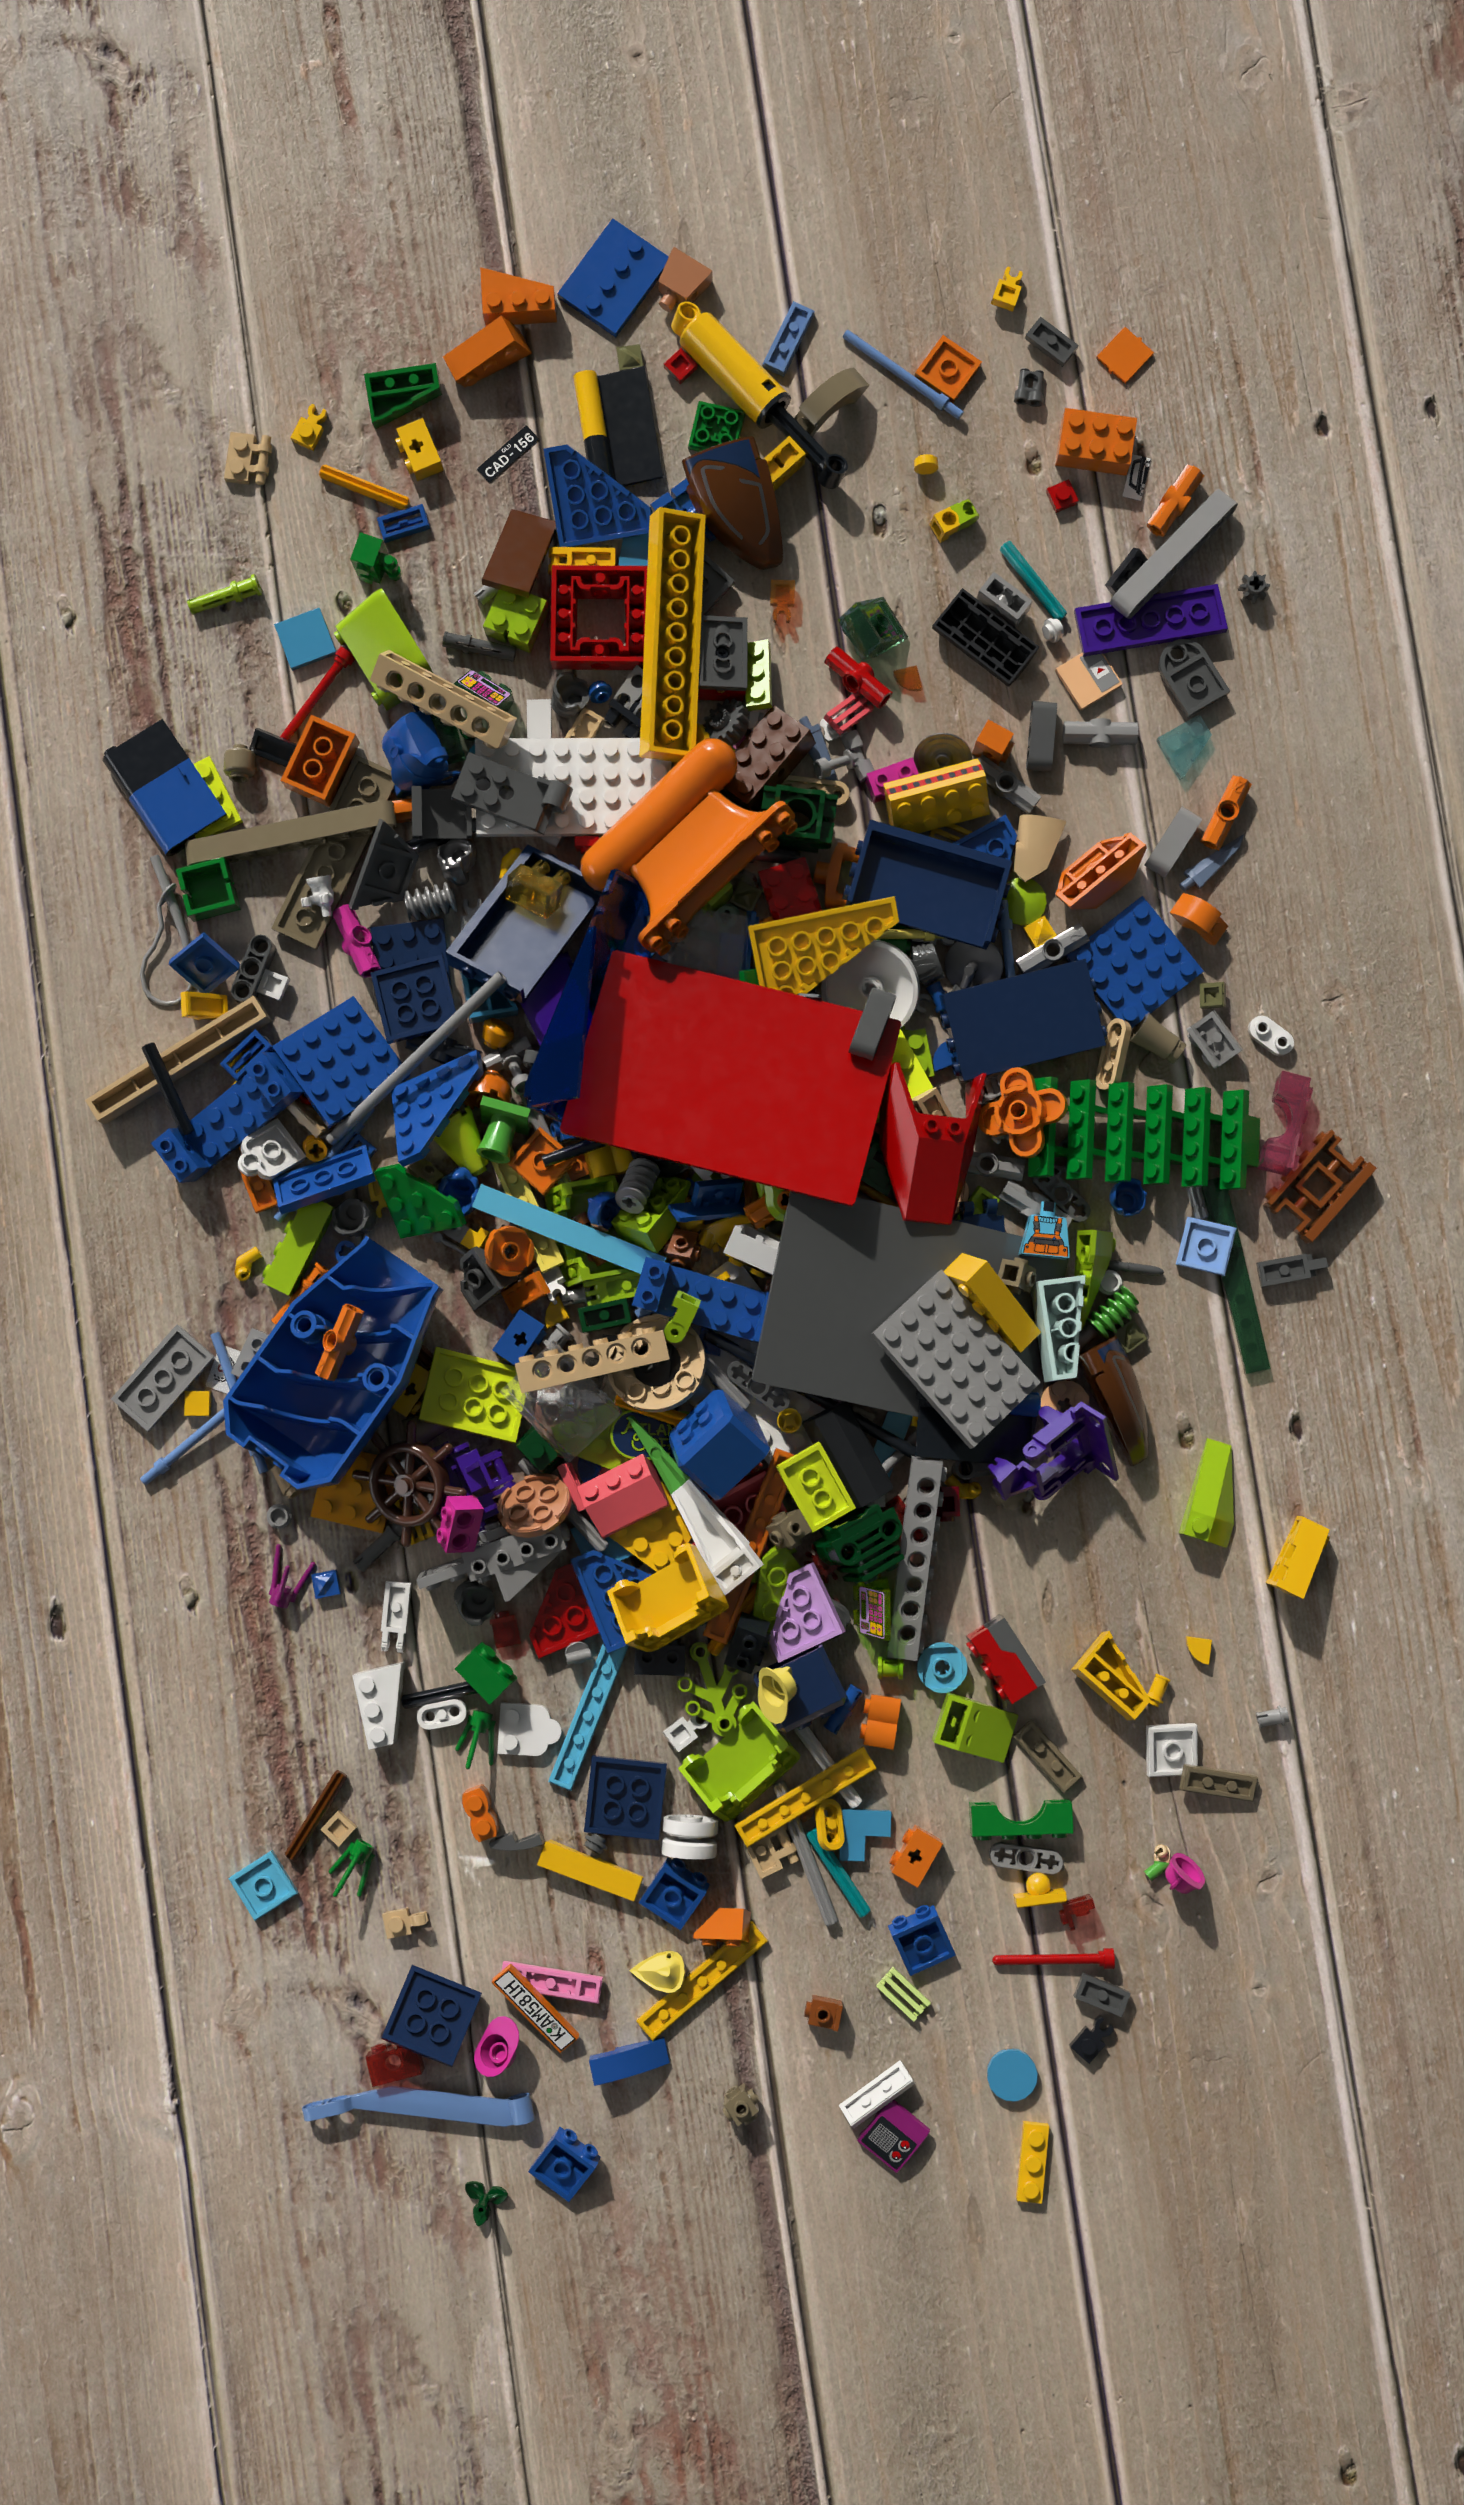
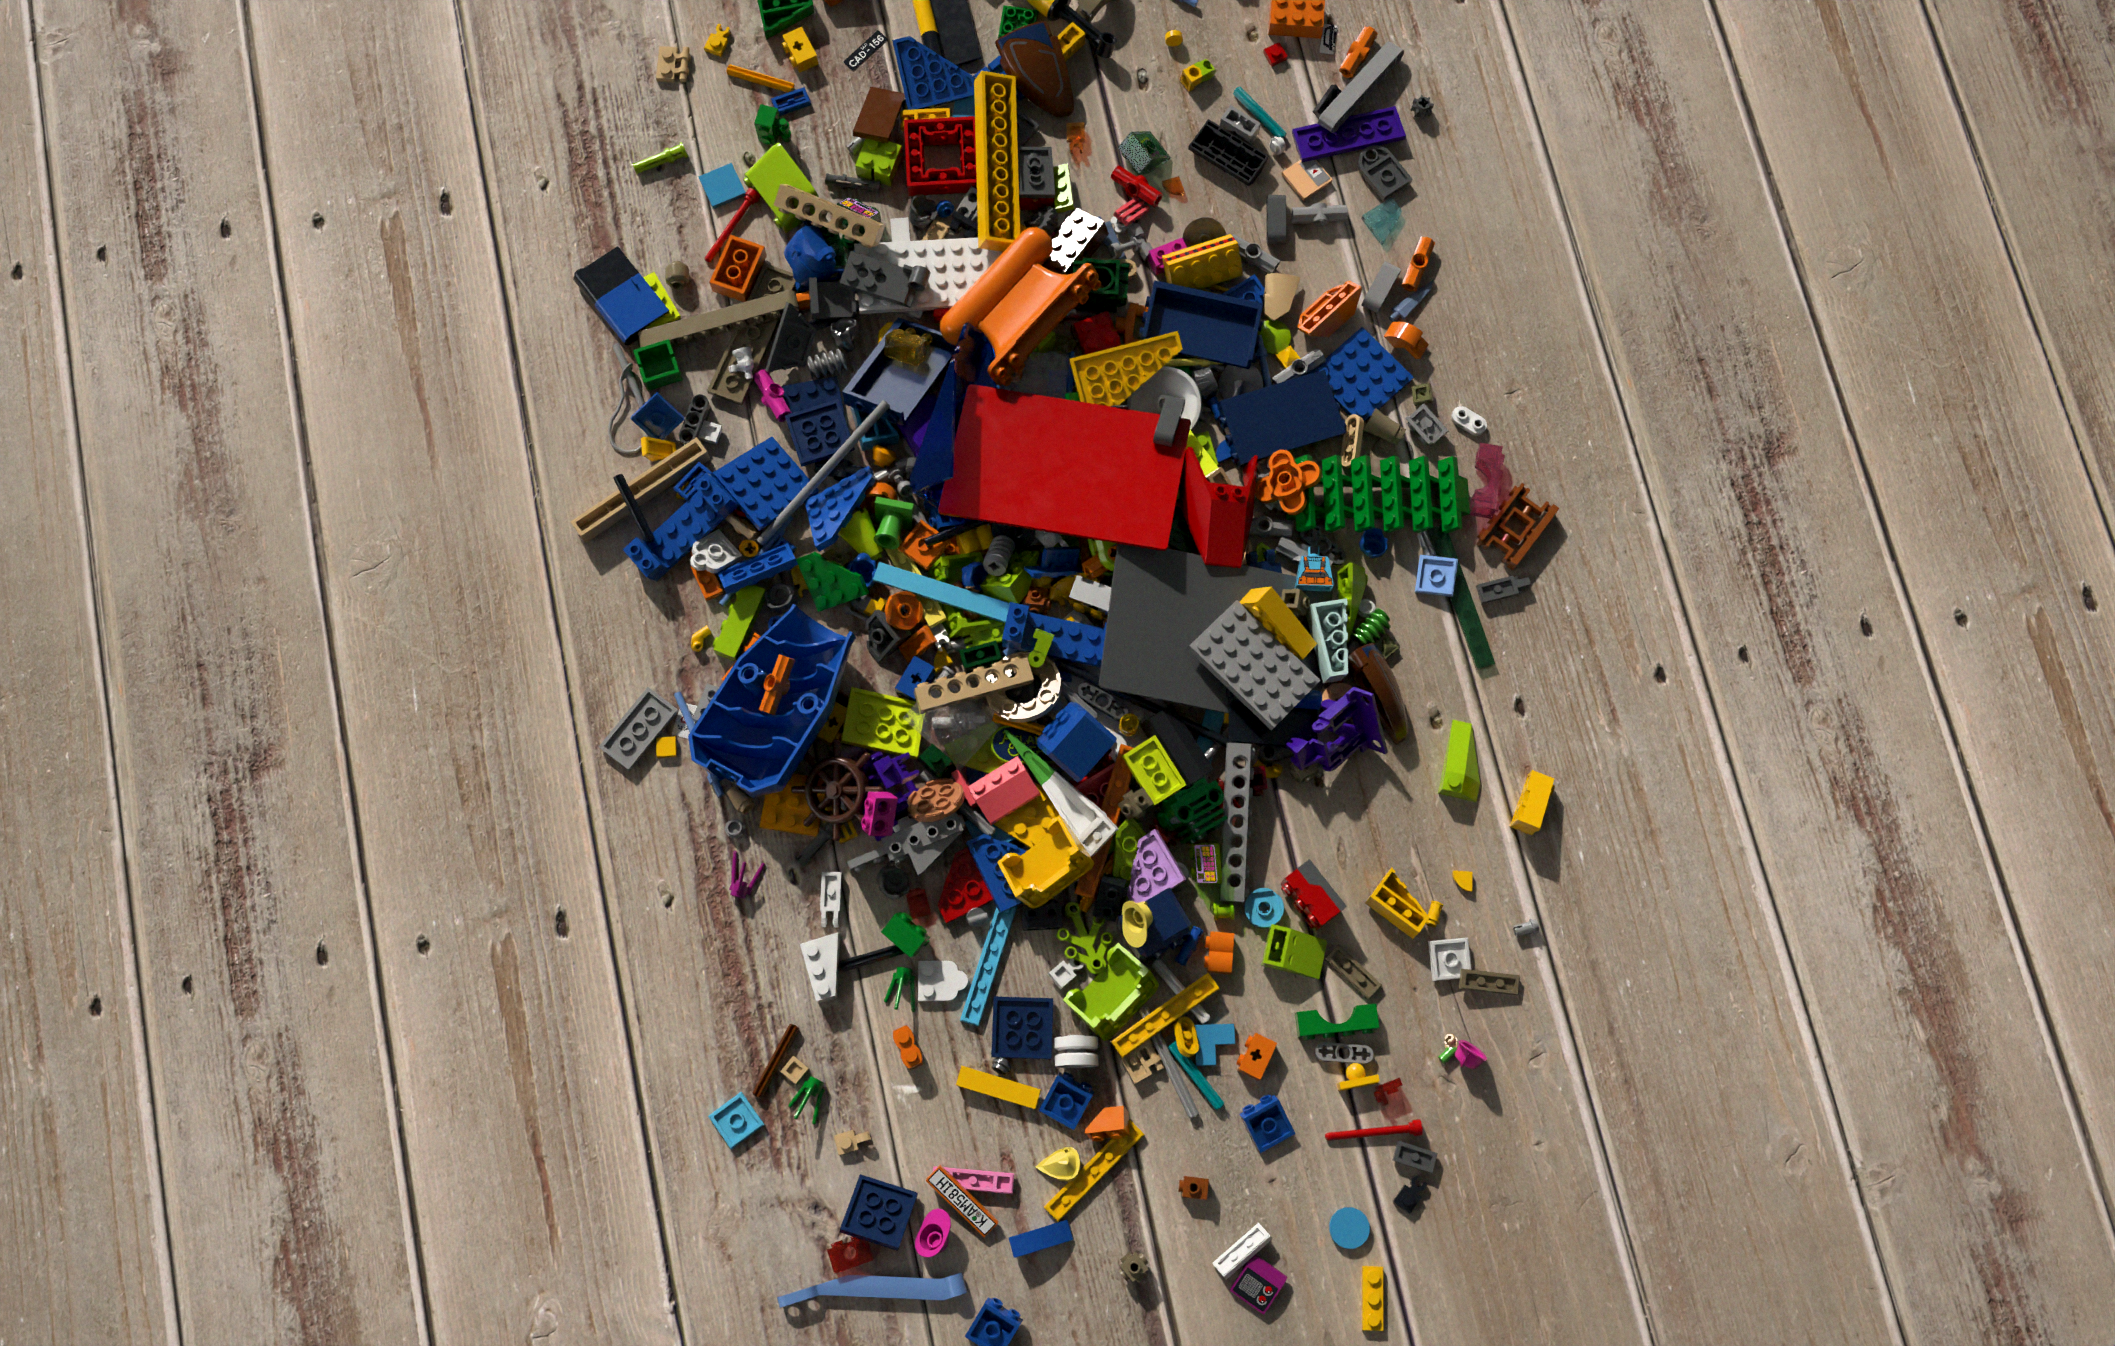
camera: 10 degrees left, 10 degrees down
medium blue bar [140,1408,225,1485] -> none
black tile [249,728,297,767] -> none
blue tile [311,1569,341,1599] -> none
white plate [417,1699,467,1730] -> none
dark grey slope [489,1830,545,1851] -> none
yellowish green tile [876,1967,931,2022] -> none
orange brick [972,719,1015,766] -> none
dark grey piece [1107,1260,1164,1276] -> none

